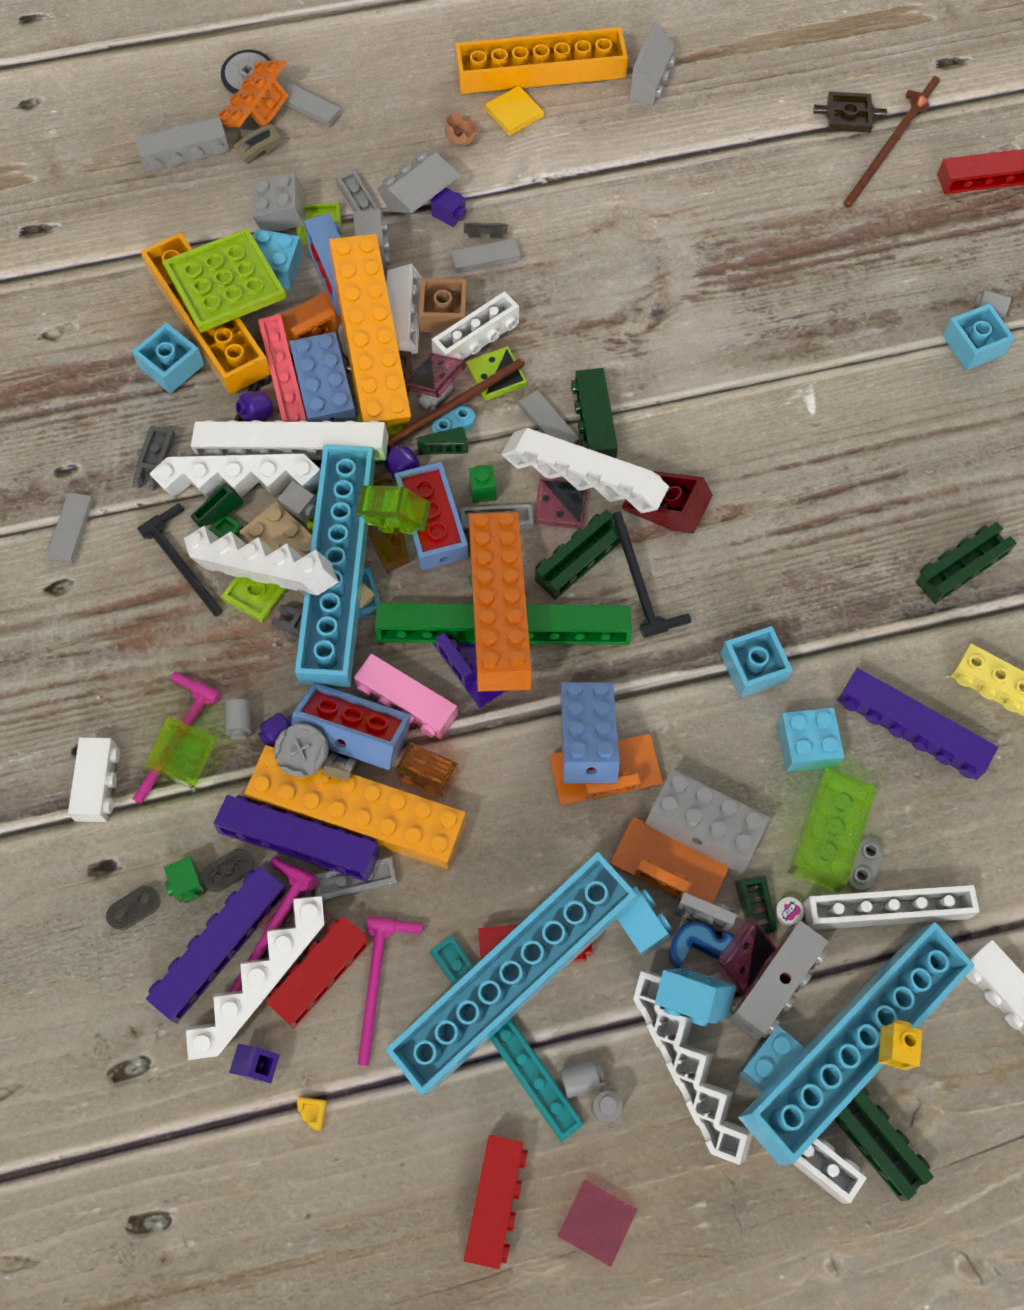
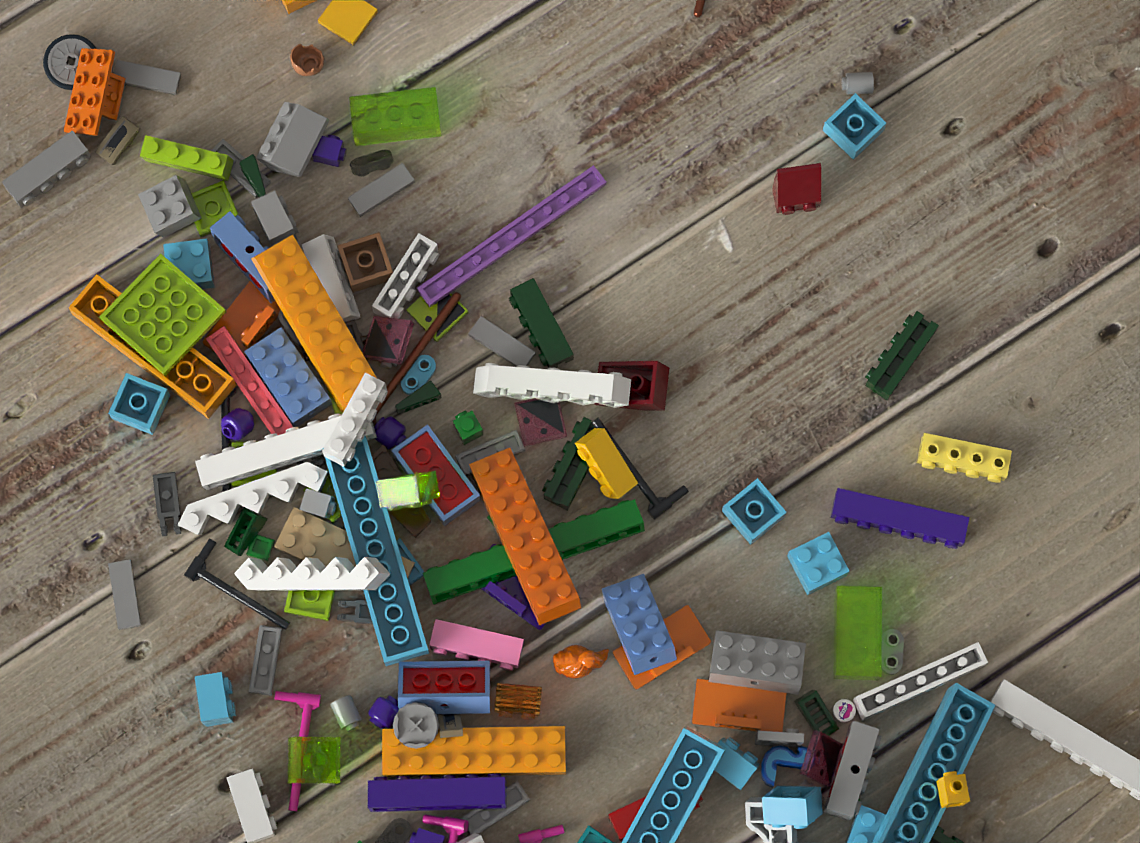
camera: 20 degrees left, 10 degrees up
none -> lime brick [140,135,234,181]
none -> medium azure brick [195,672,236,727]
none -> dark green slope [239,154,266,198]
none -> light grey tile [249,625,283,696]
none -> white brick [322,373,388,467]
none -> clear neon green brick [349,87,441,146]
none -> medium lavender plate [417,165,607,307]
none -> orange hair [553,645,609,678]
none -> yellow brick [575,428,638,499]
none -> dark red slope [772,163,821,215]

